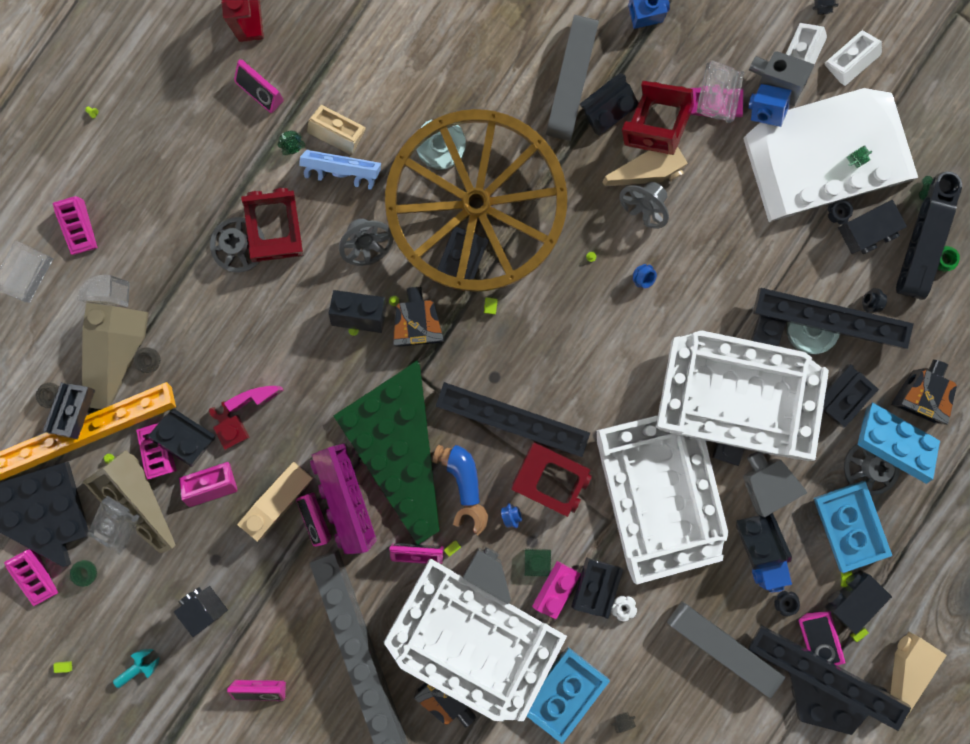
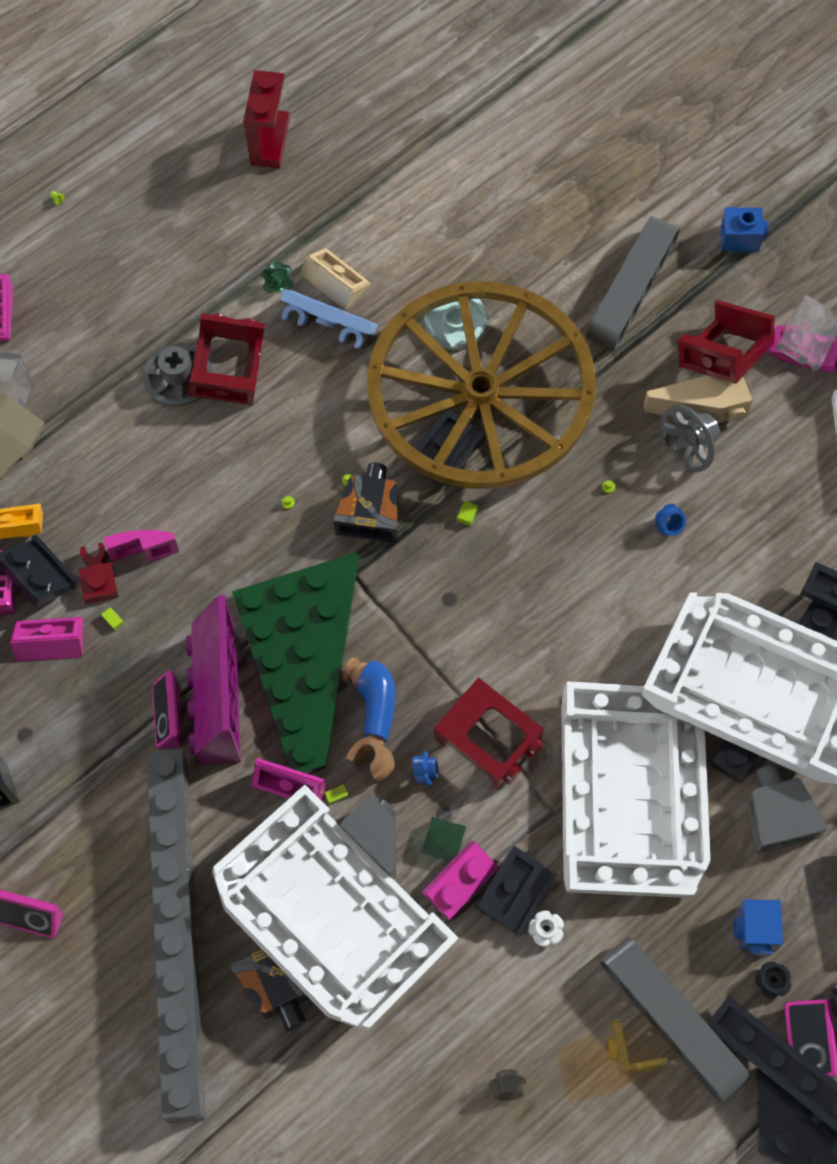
camera: 15 degrees right, 20 degrees down
clear smoke plate [134,347,161,373] -> none
slope [234,59,284,113] -> none
tan slope [237,462,313,542] -> none
black brick [328,290,386,333] -> none
dark grey wheel [339,219,394,266] -> none
black plate [436,382,590,457] -> none
dark azure plate [527,647,610,744] -> none
black plate [580,73,639,136] -> none
black plate [736,513,792,570] -> none
none -> lime piece [101,607,124,631]
none -> clear yellow bracket [606,1019,667,1076]

